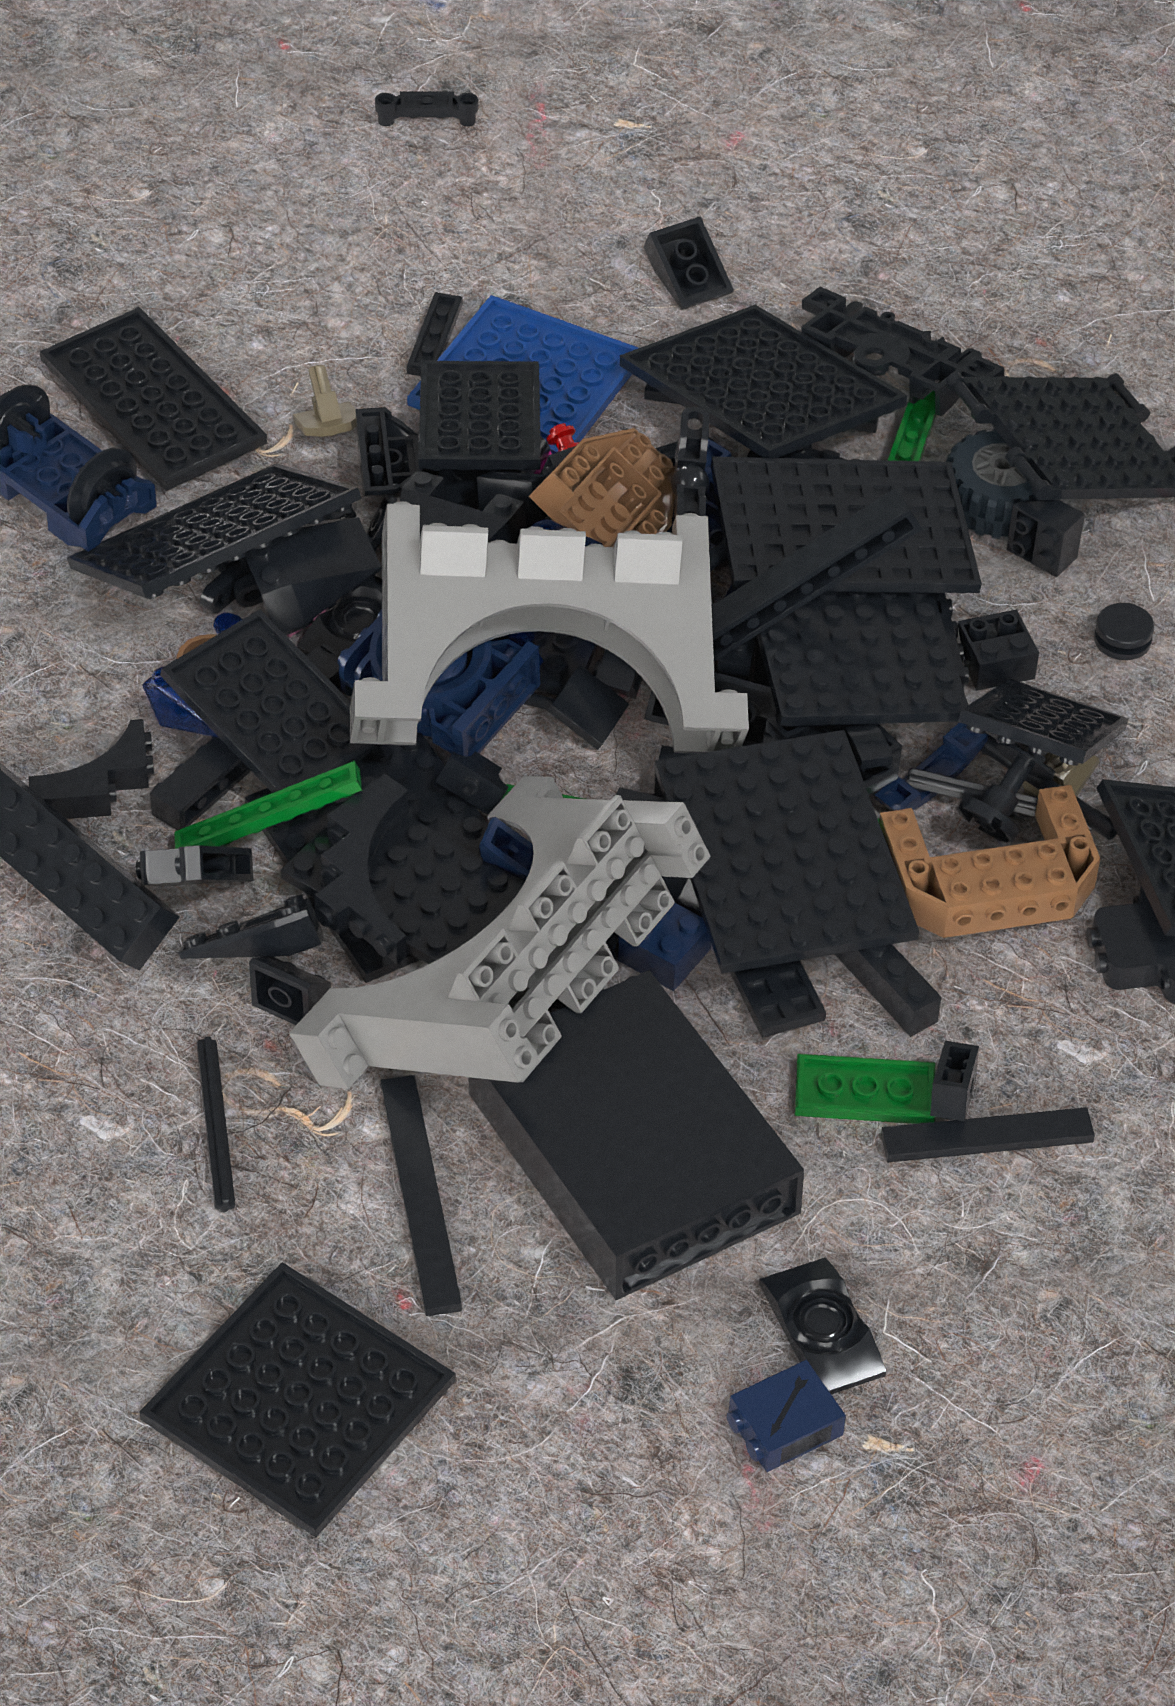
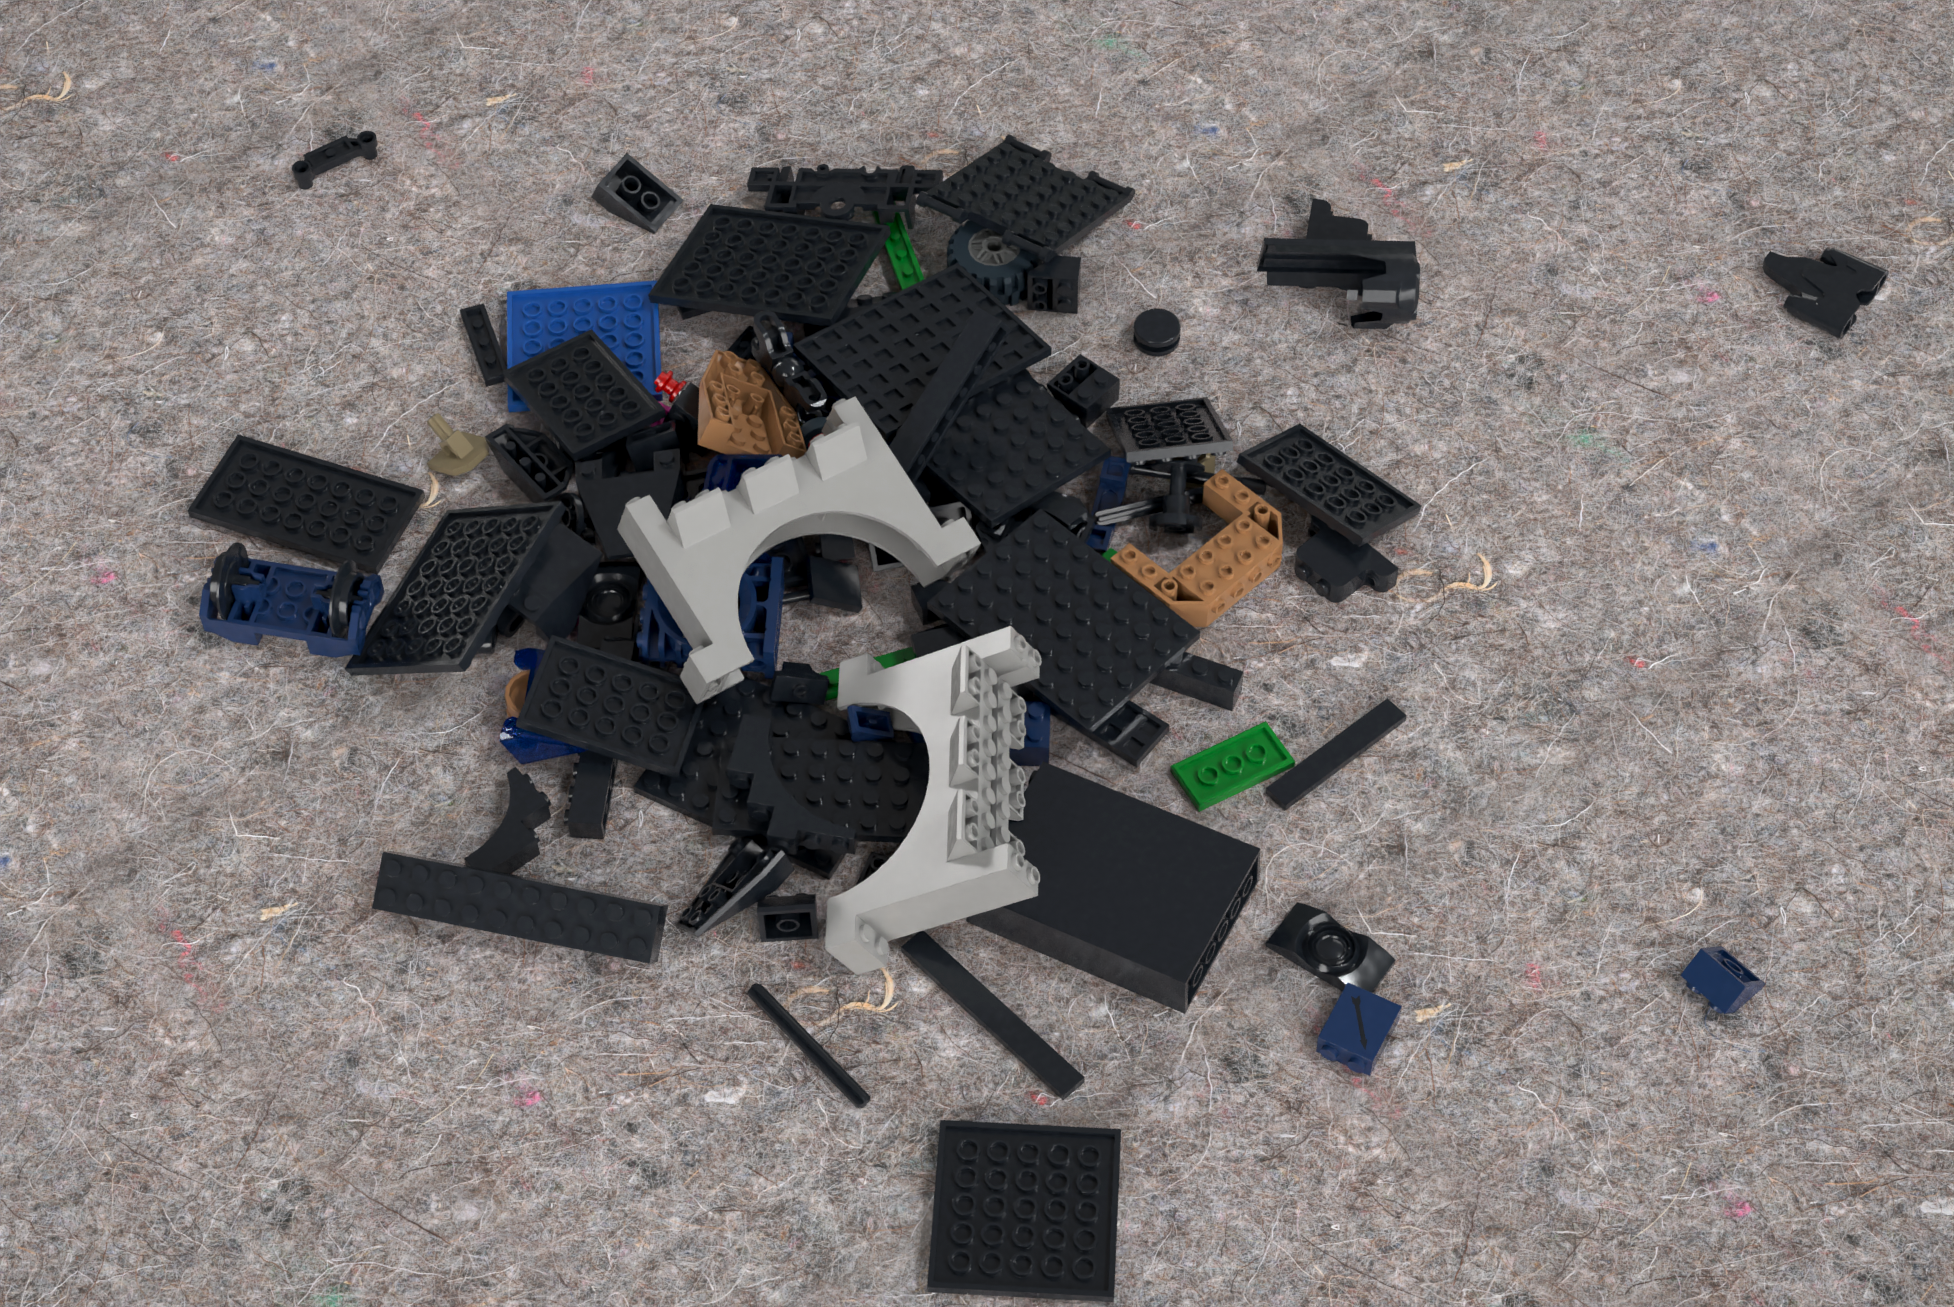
camera: 30 degrees left, 5 degrees up
black brick [135,845,254,886] -> none
green plate [174,761,362,849] -> none
black brick [930,1041,979,1121] -> none

